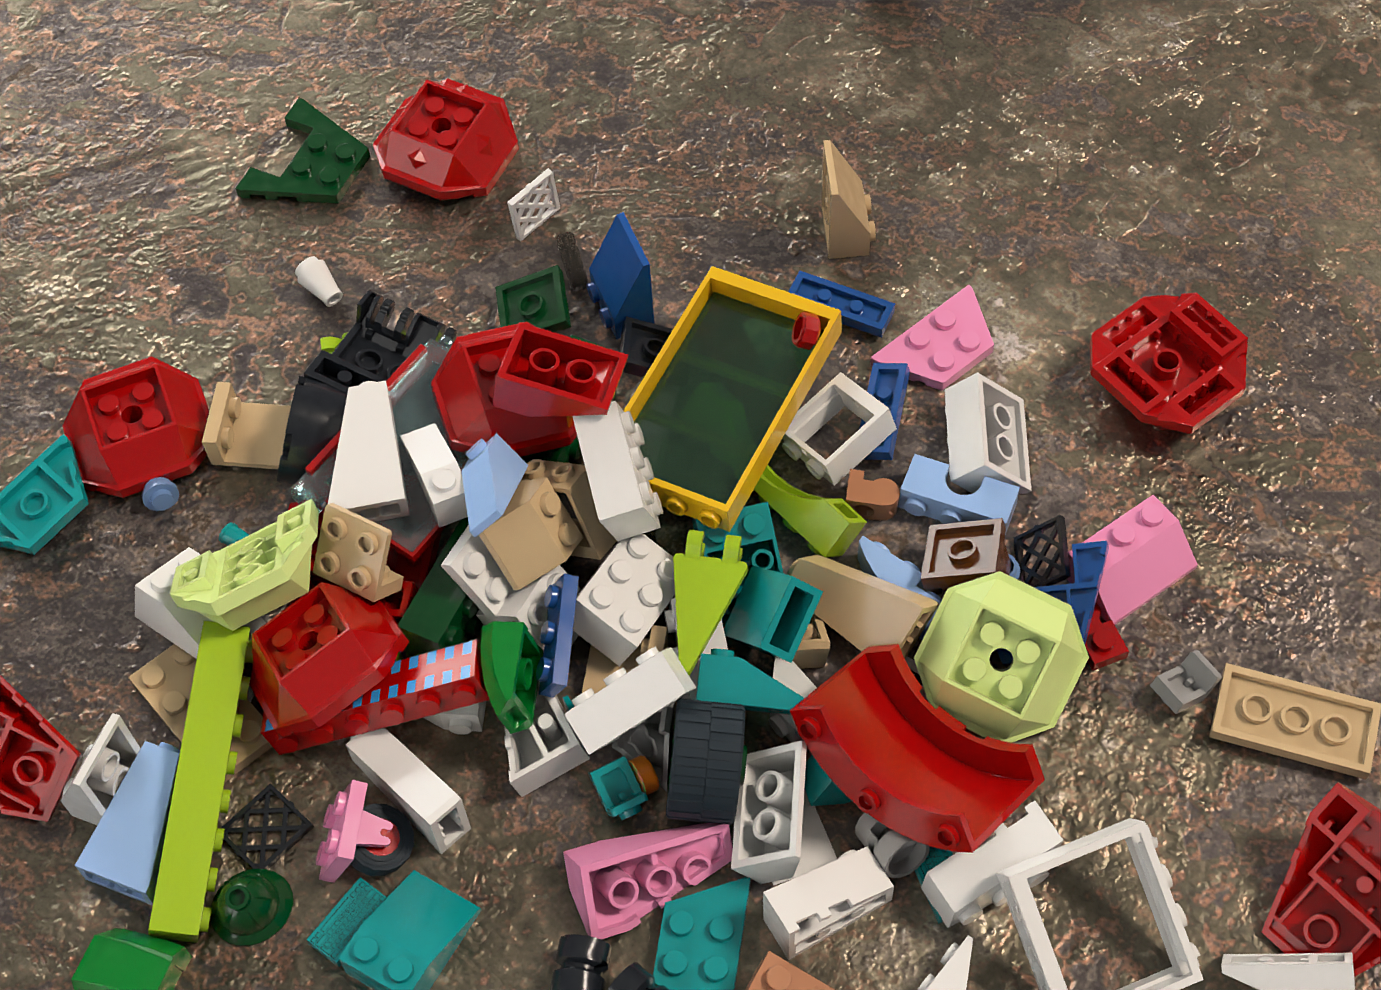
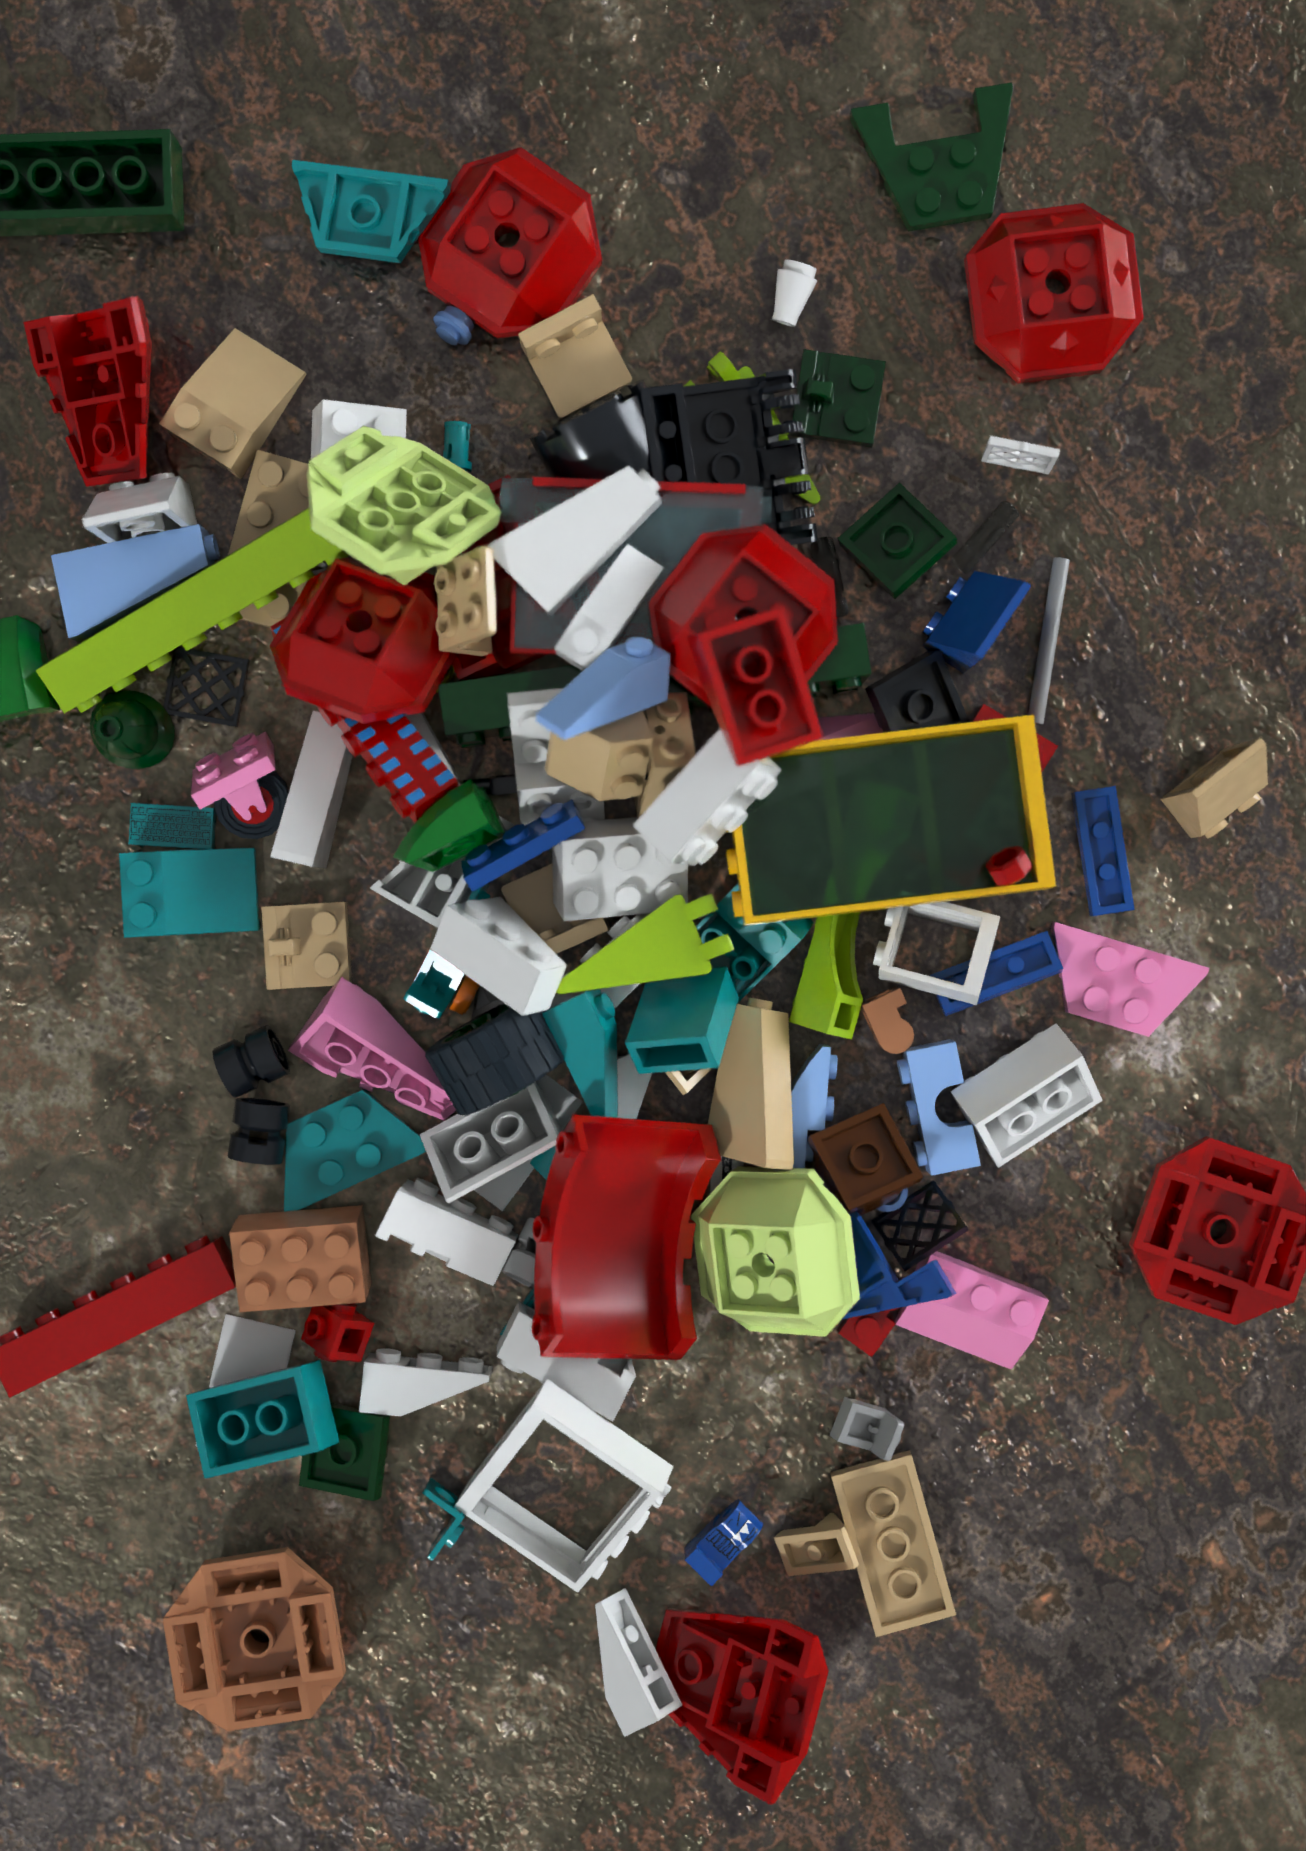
camera: 55 degrees right, 30 degrees up
none -> tan slope [159,328,306,479]
none -> tan hinge [262,902,352,990]
none -> blue leg [684,1499,763,1587]
none -> tan slope [774,1513,859,1576]
none -> dark green hinge [790,349,886,448]
none -> light grey bar [1028,557,1070,725]

